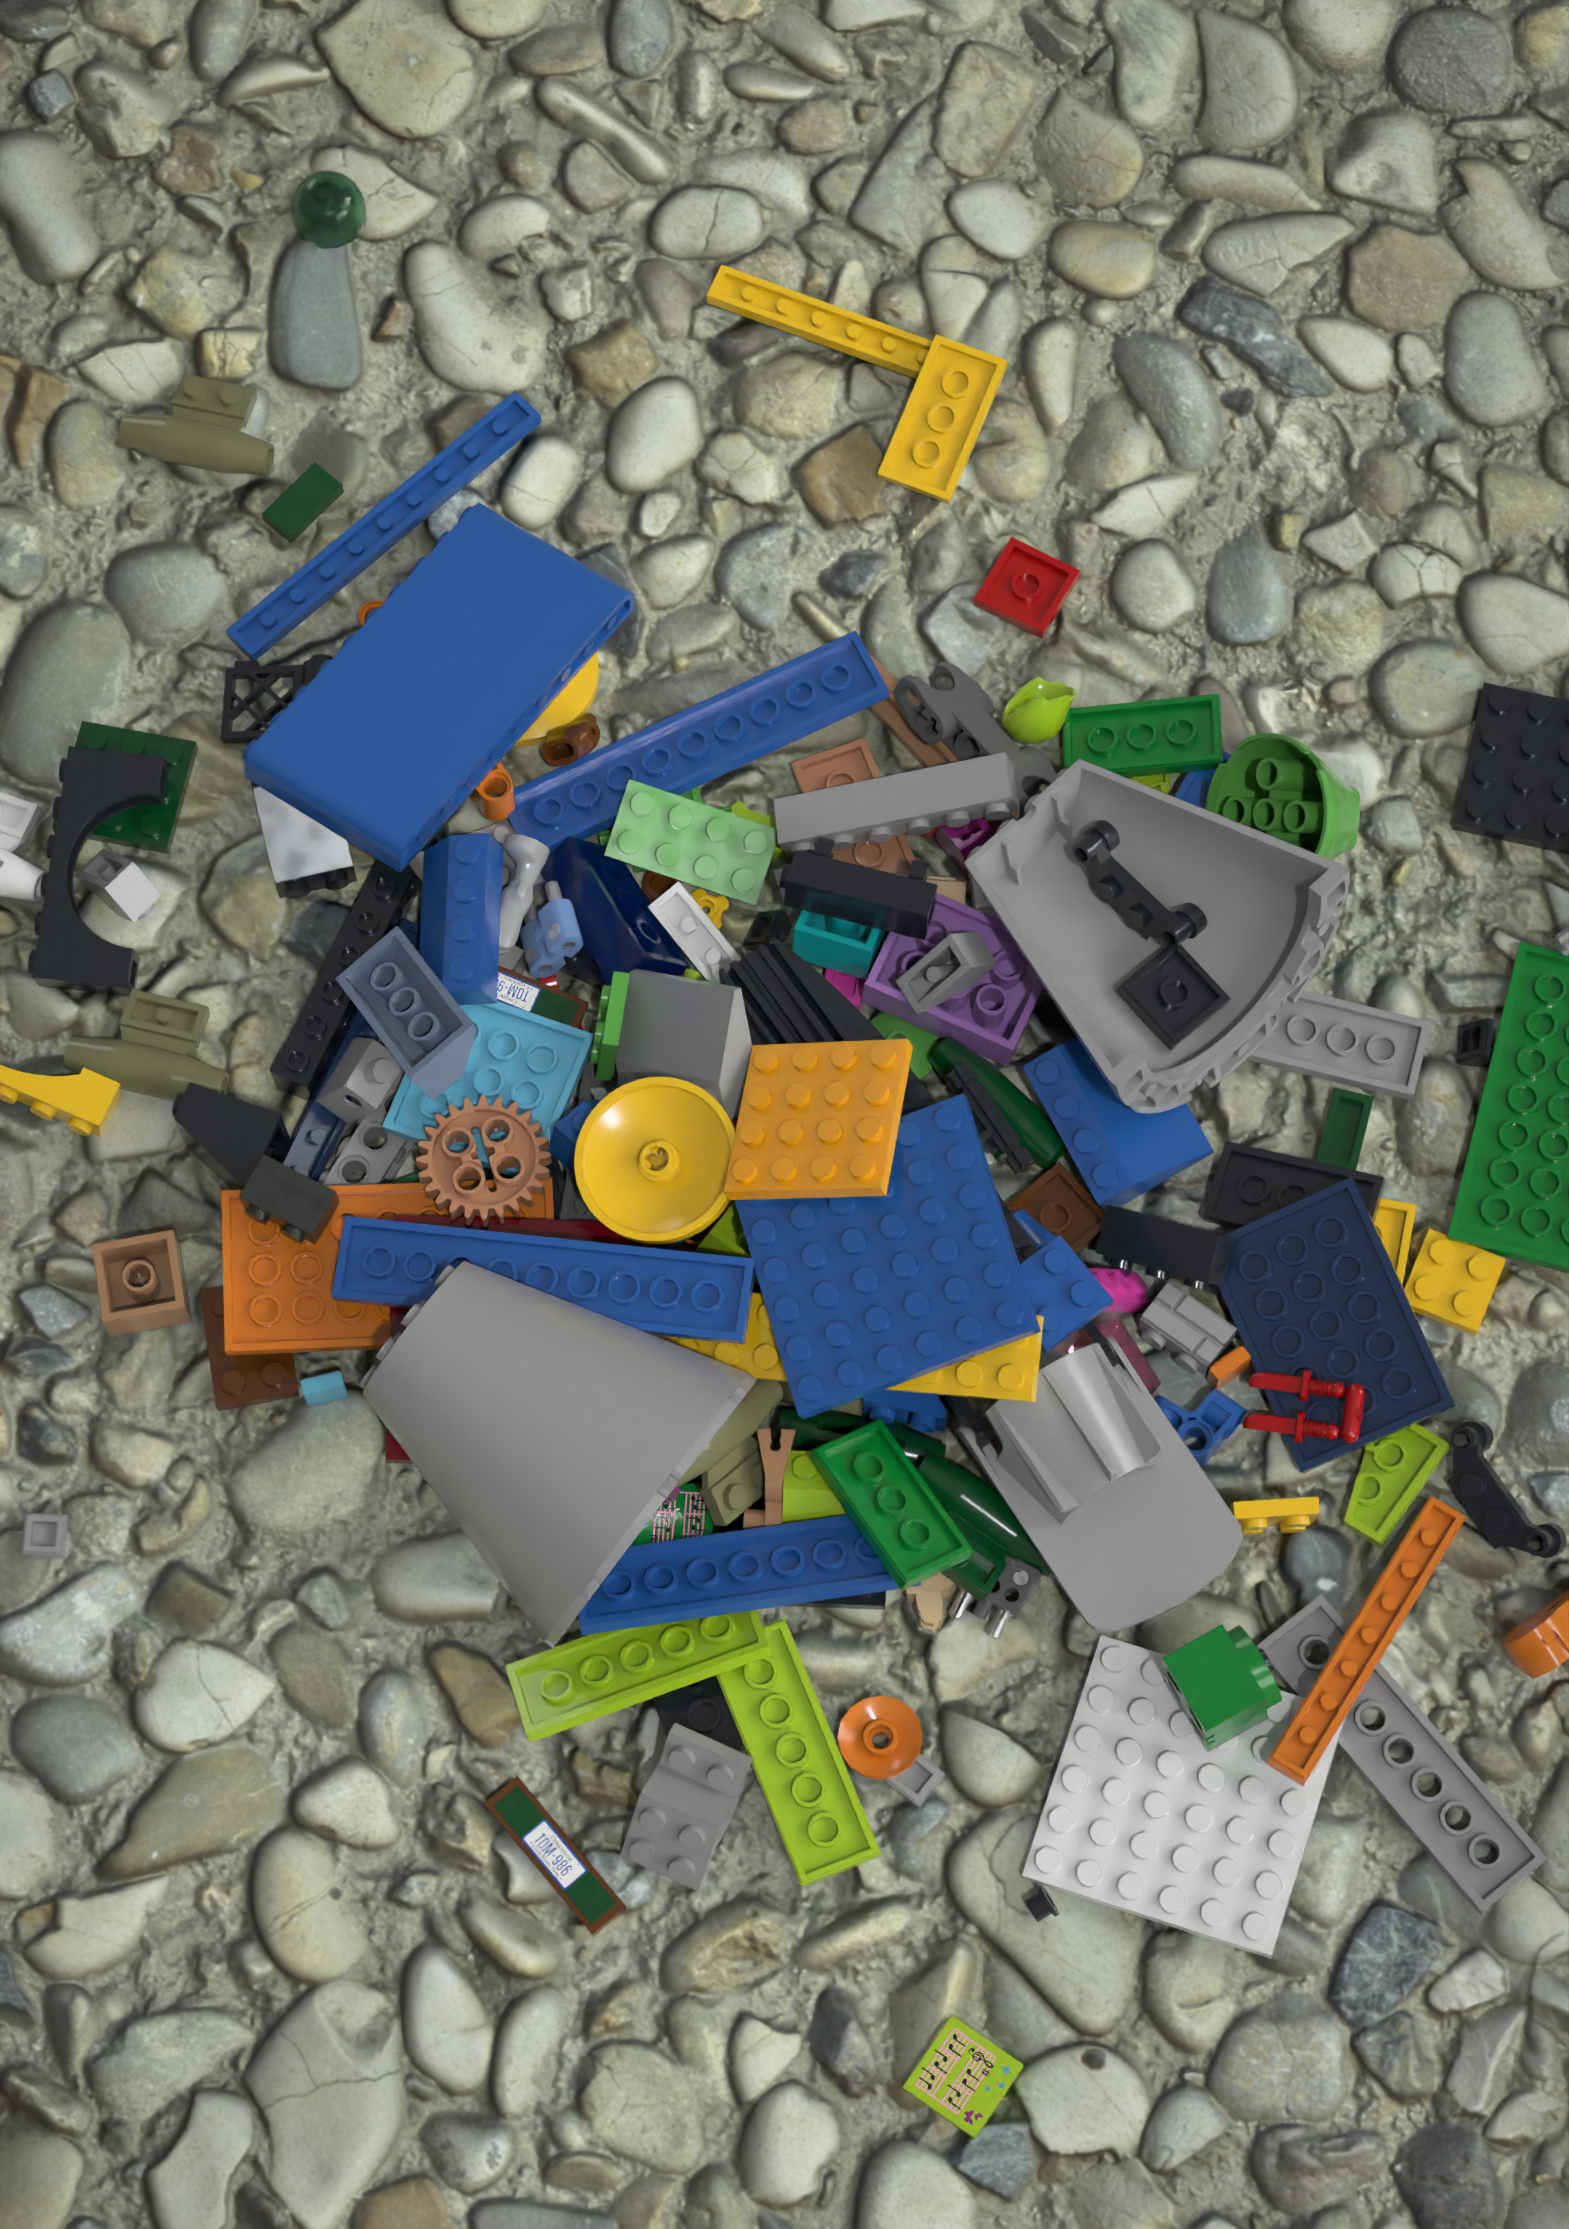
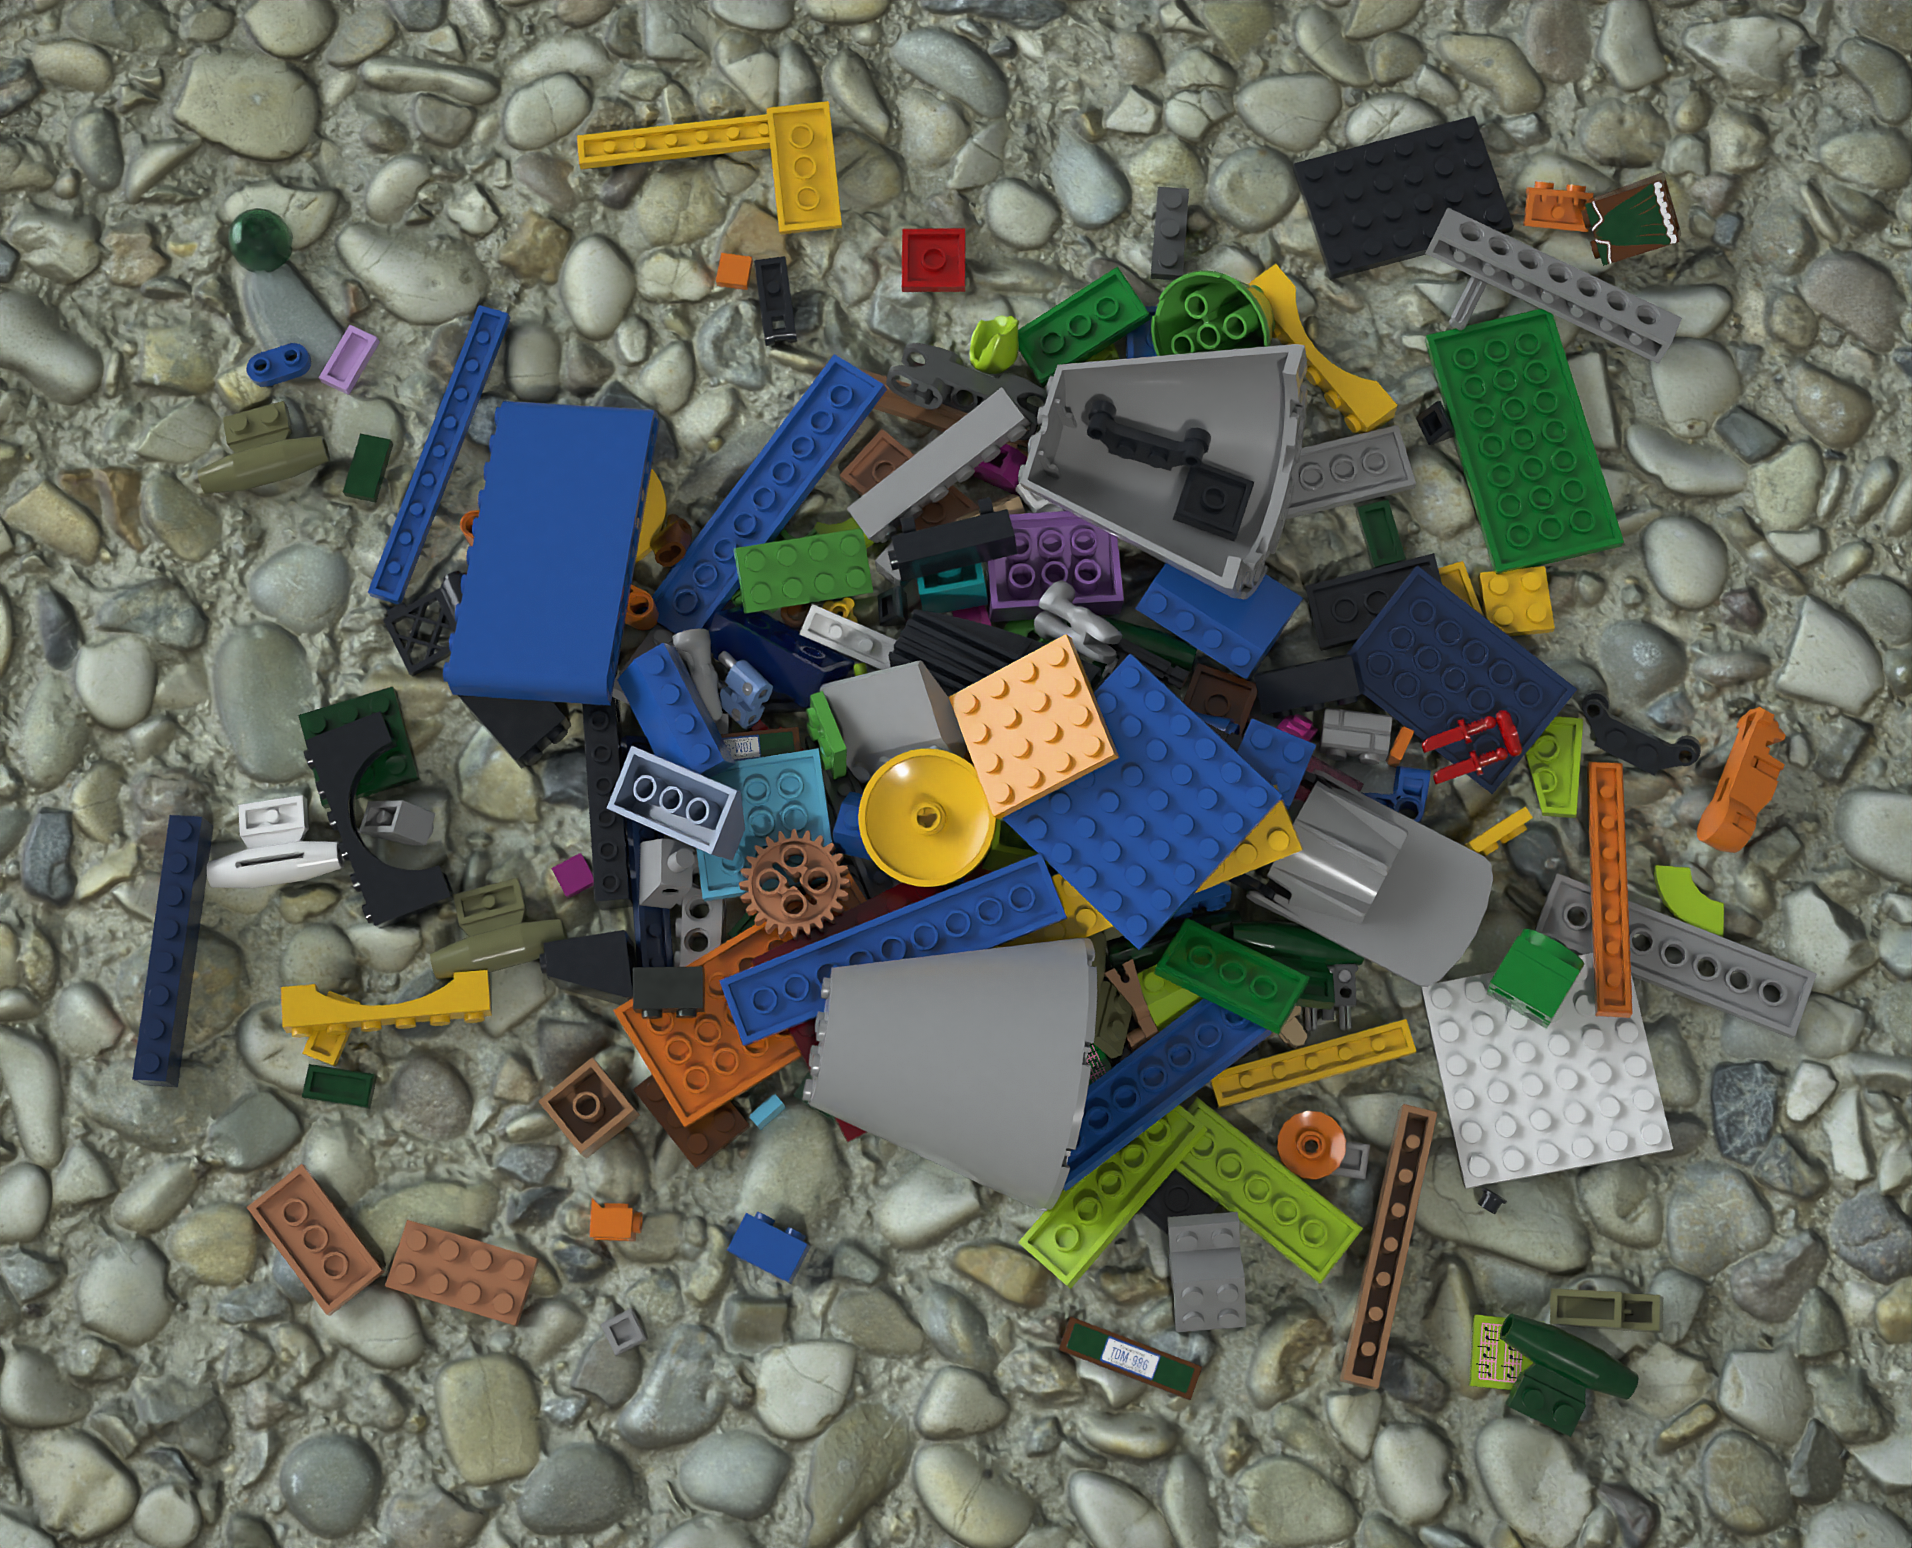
camera: 25 degrees left, 5 degrees up
light grey slope [896,931,997,1014] -> none
none -> blue plate [246,343,311,387]
none -> lavender tile [319,325,380,395]
none -> magenta tile [551,853,594,899]
none -> orange window [589,1198,643,1241]
none -> orange tile [716,253,753,290]
none -> blue brick [727,1211,810,1284]
none -> black plate [754,256,797,346]
none -> light grey piece [1034,581,1122,664]
none -> dark grey plate [1150,187,1189,280]
none -> yellow plate [1210,1019,1417,1108]
none -> yellow arch [1248,264,1398,434]
none -> medium nougat brick [1339,1104,1438,1390]
none -> dark green plate [1500,1313,1639,1437]
none -> olive slope [1550,1289,1664,1333]
none -> lime tile [1654,865,1724,937]

